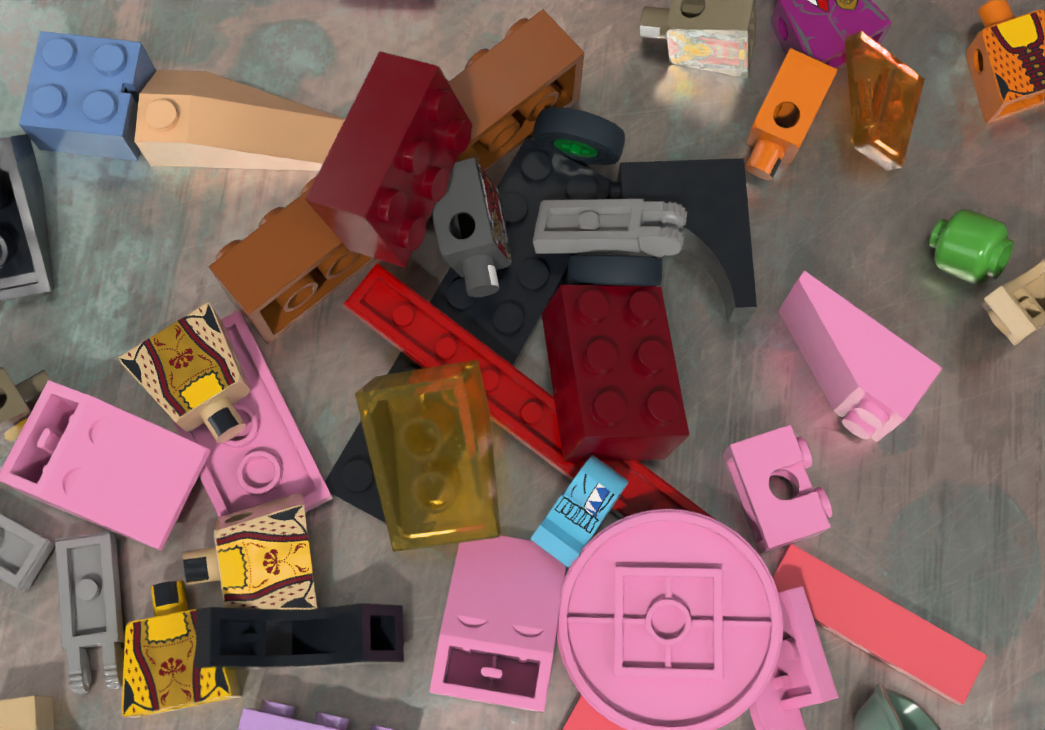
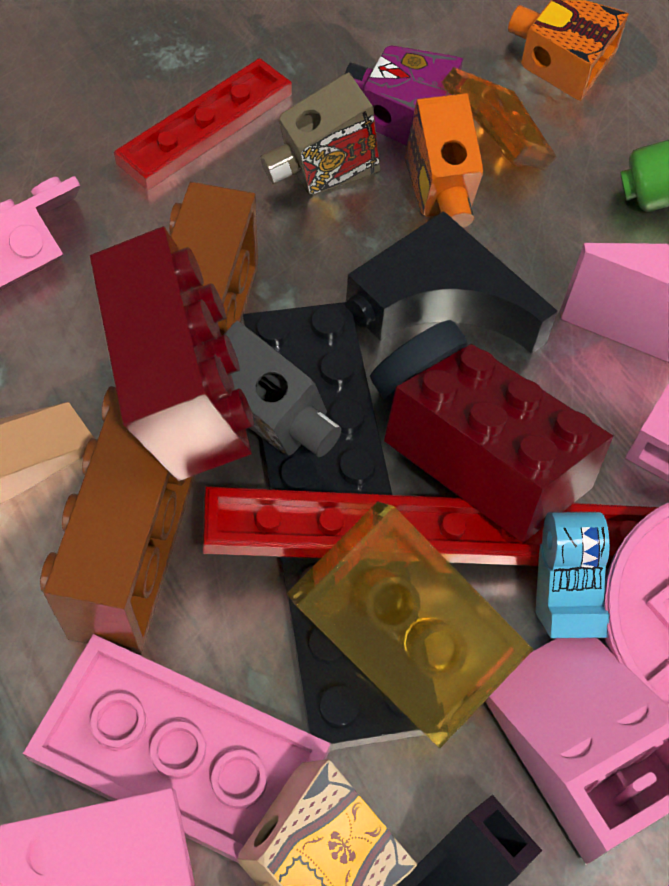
camera: 40 degrees left, 15 degrees down
torso [118,302,251,443] -> none
black bush [532,107,625,165] -> none
light grey hinge [533,199,687,257] -> none

